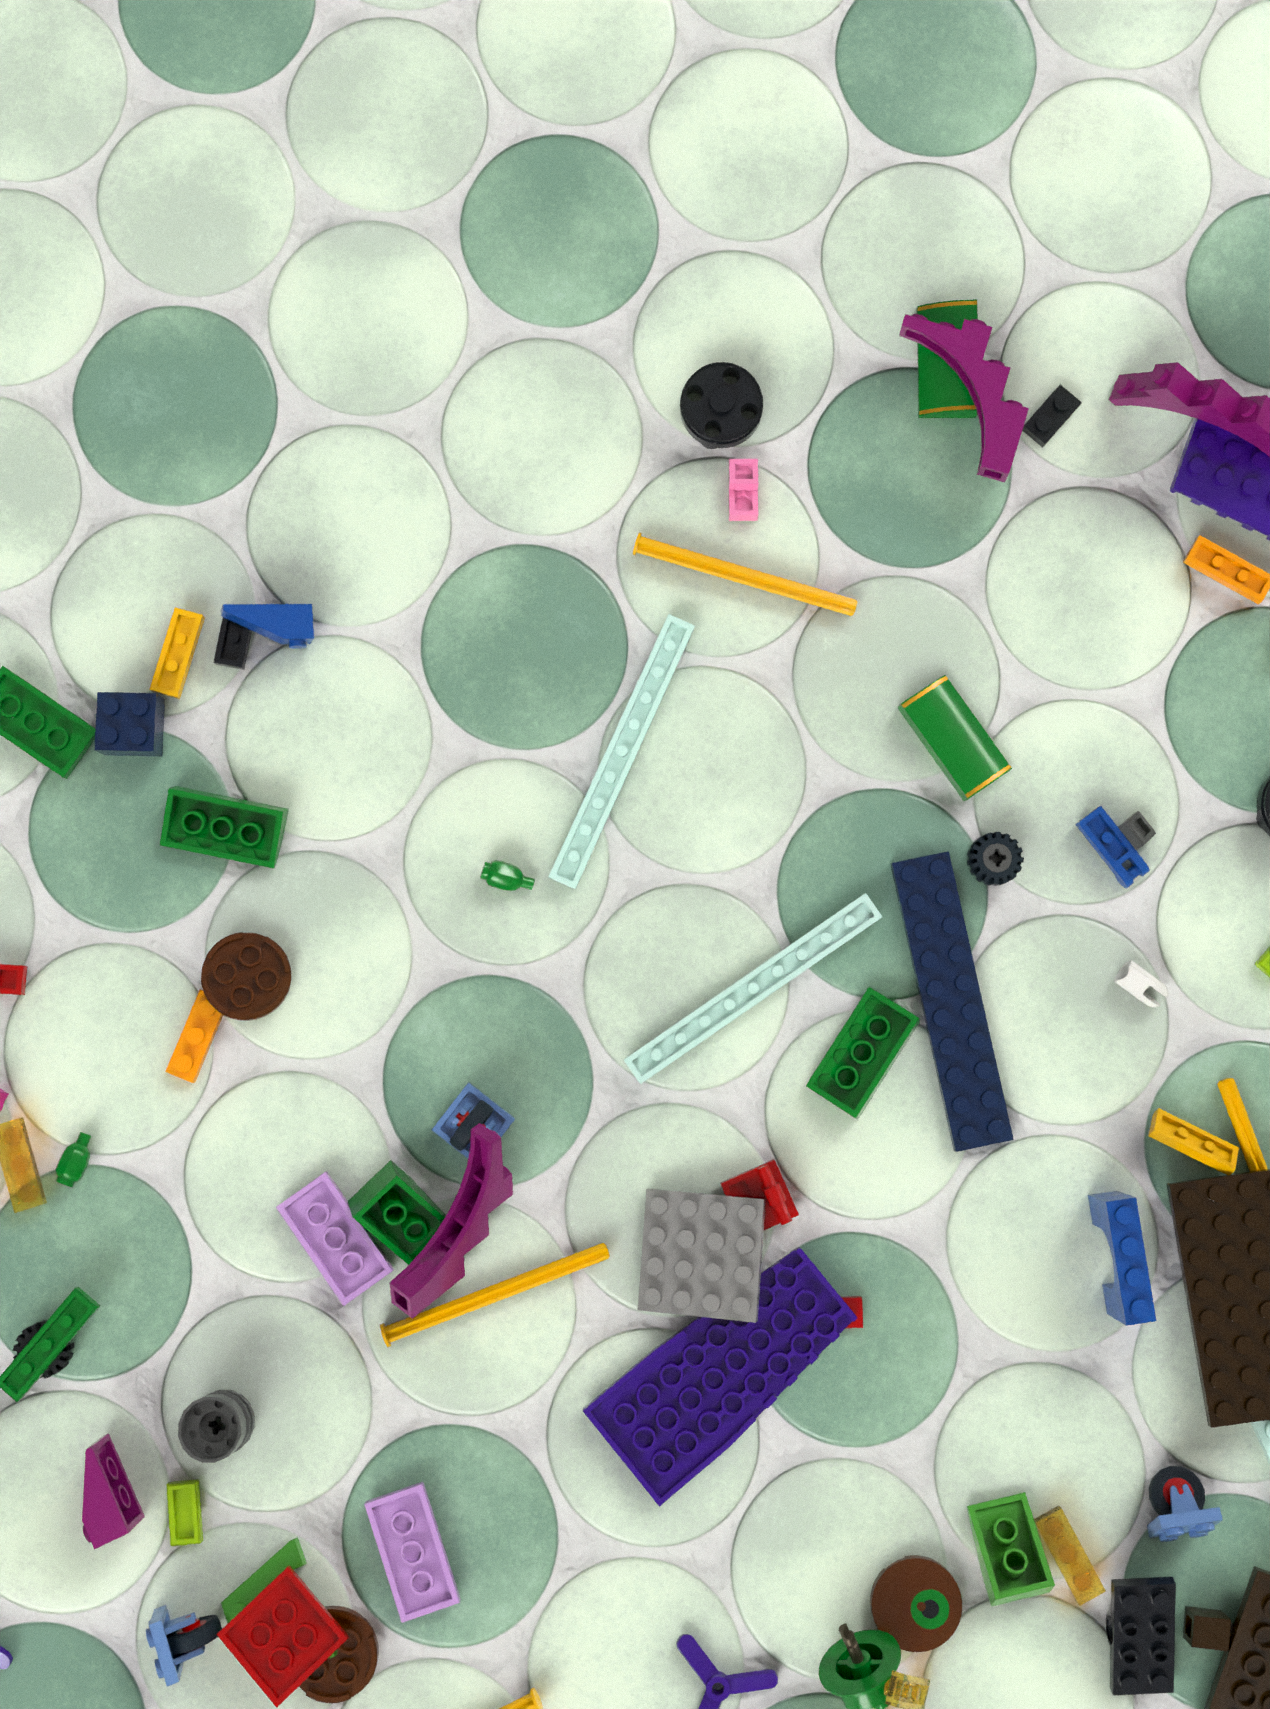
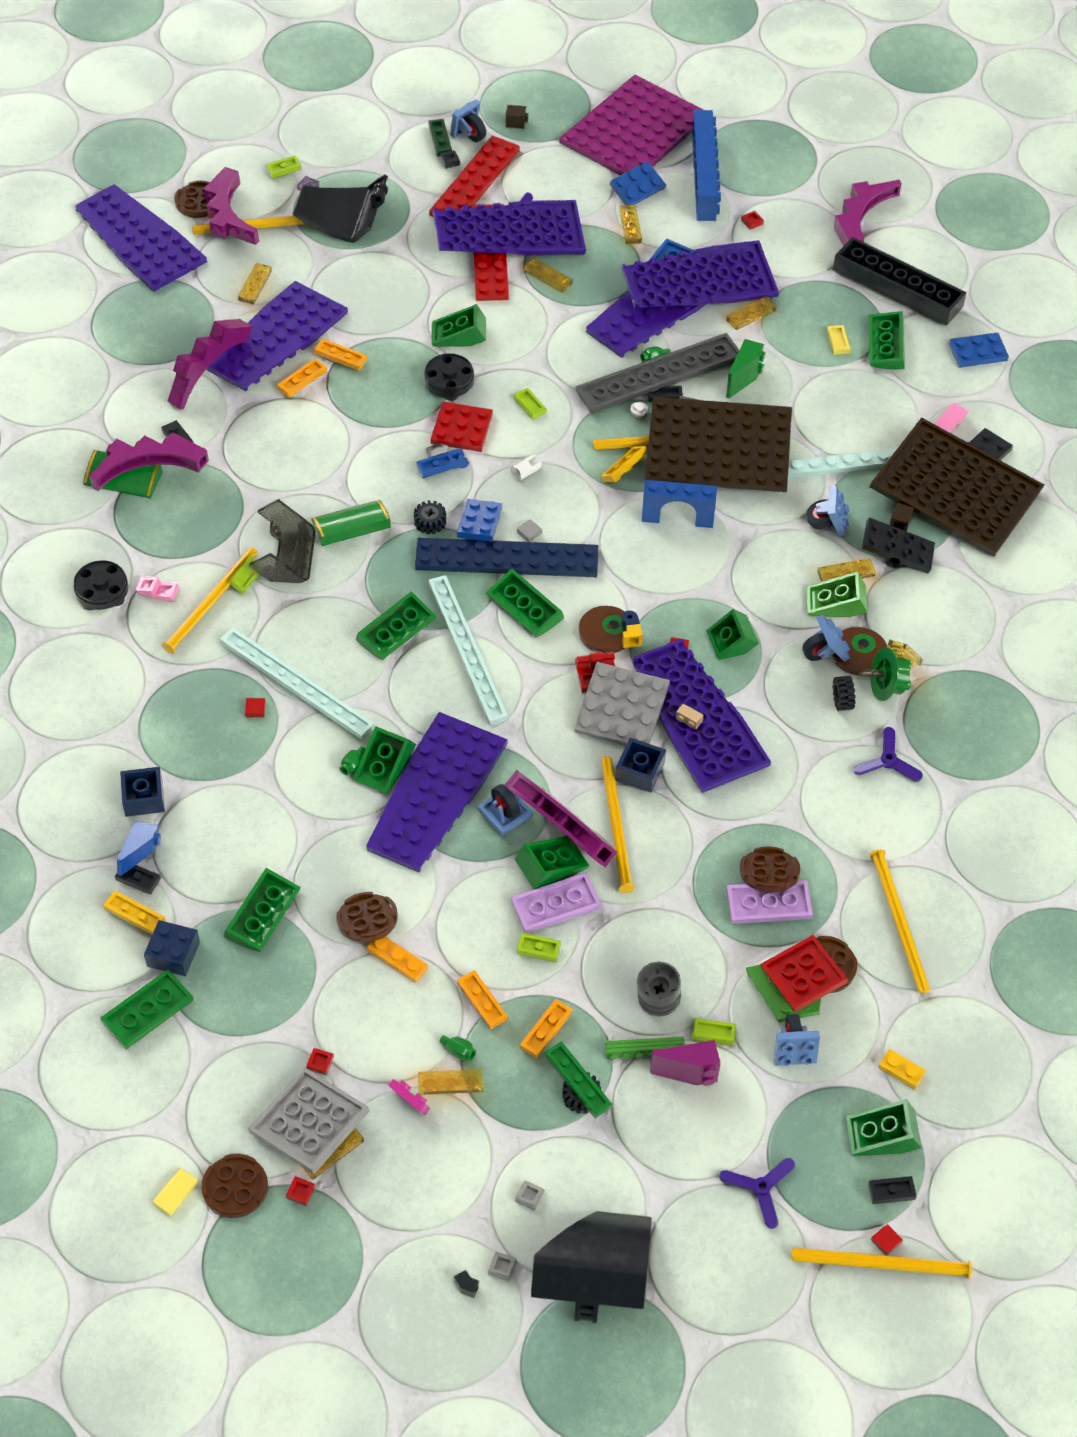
camera: 75 degrees left, 30 degrees down
none -> dark blue brick [120,766,165,817]
none -> lime tile [228,556,264,595]
none -> red tile [245,698,266,717]
none -> clear smoke windscreen [249,499,316,583]
none -> green slope [352,726,416,794]
none -> green slope [356,591,437,660]
none -> dark purple wing [366,712,508,872]
none -> red plate [430,401,493,452]
none -> plate [457,499,502,542]
none -> light orange plate [457,970,508,1030]
none -> light grey tile [517,519,542,542]
none -> lime plate [517,933,561,962]
none -> light orange plate [520,999,573,1059]
none -> reddish brown tile [579,606,625,653]
none -> bright green piece [605,1036,685,1060]
none -> dark blue brick [615,738,666,793]
none -> yellow leg [621,610,643,648]
none -> tan piece [676,704,703,729]
none -> green slope [706,609,759,660]
none -> reddish brown tile [740,846,800,892]
none -> medium blue plate [802,614,851,662]
none -> black tyre [832,675,856,711]

